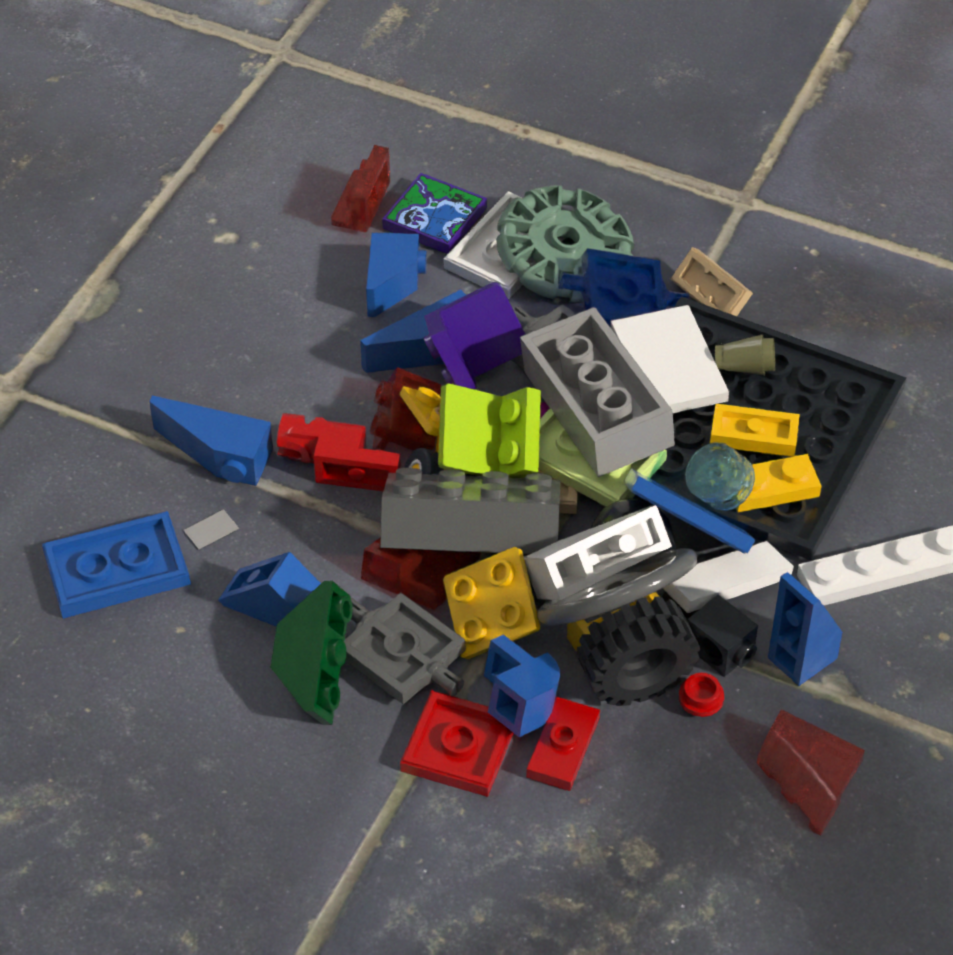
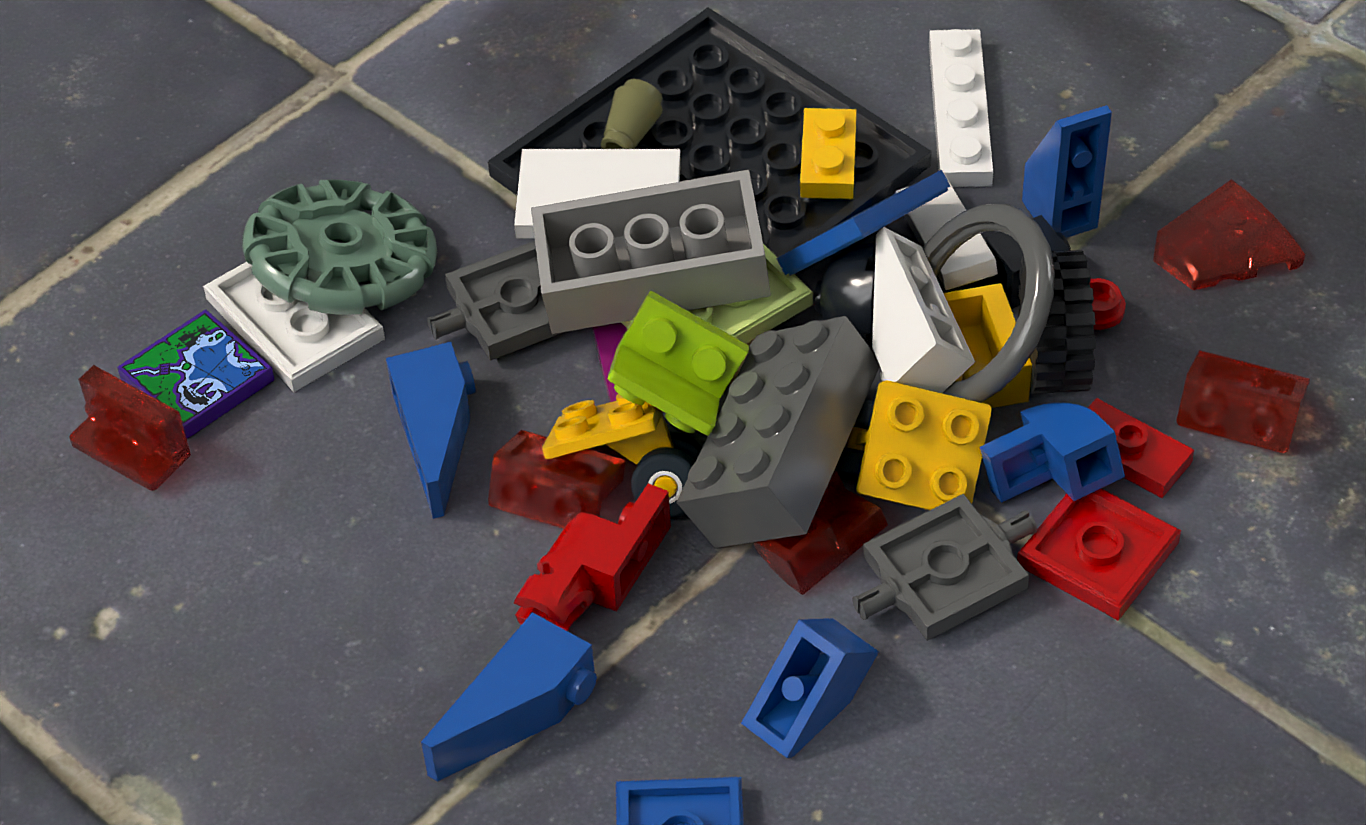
camera: 70 degrees left, 0 degrees up
light grey sticker [183,509,239,549] -> none
dark green slope [270,580,353,725] -> none
blue slope [366,233,427,317] -> none
dark purple bracket [423,282,526,391] -> none
clear blue plate [558,248,690,328] -> none
tan plate [670,247,753,316] -> none
clear light blue wheel [685,442,755,511] -> none
yellow plate [710,404,800,457] -> none
none -> clear red bracket [1176,350,1310,453]

